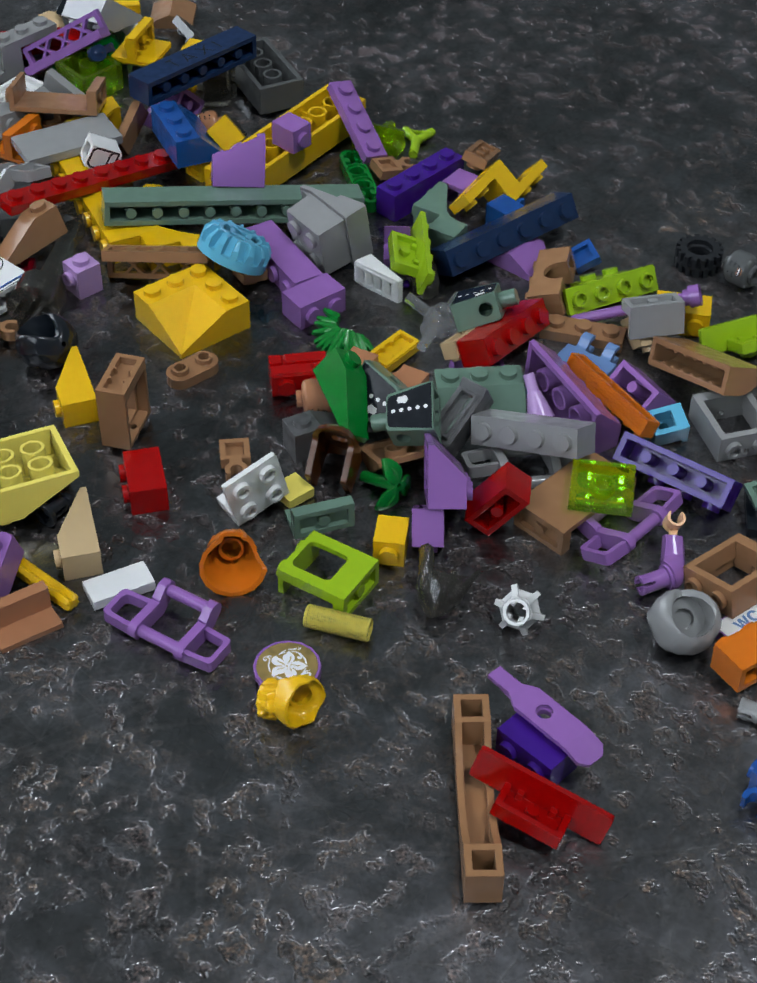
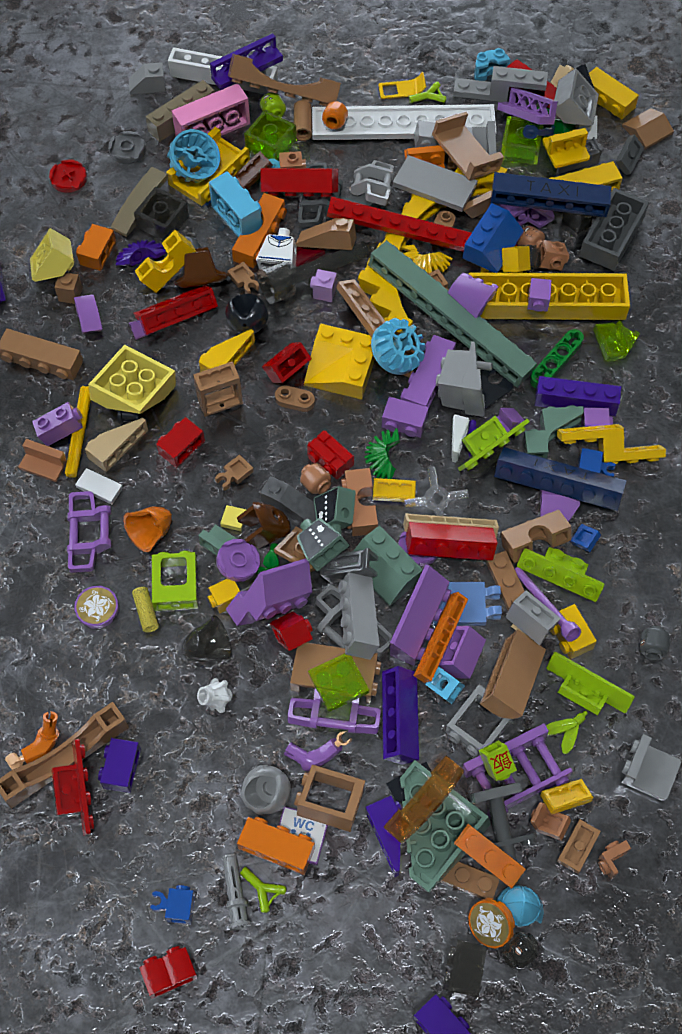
camera: 55 degrees right, 20 degrees up
white brick [79,133,122,168] -> none
white bracket [216,452,289,527] -> none
yellow hair [256,675,326,729] -> none
green slope [313,347,369,443] -> none
medium lavender plate [327,80,388,164] -> none
medium nougat plate [369,156,415,181] -> none
lime piece [401,126,436,159] -> none
sand green torso [450,283,519,332] -> none
medium nougat plate [461,139,501,171] -> none
medium lavender piece [487,666,603,768] -> none
lavender cone [523,372,555,417] -> none
black tyre [674,234,724,278] -> none
none -> orange arm [5,711,59,770]
none -> medium lavender tile [216,539,260,582]
none -> red brick [262,342,312,383]
none -> nougat brick [536,240,569,271]

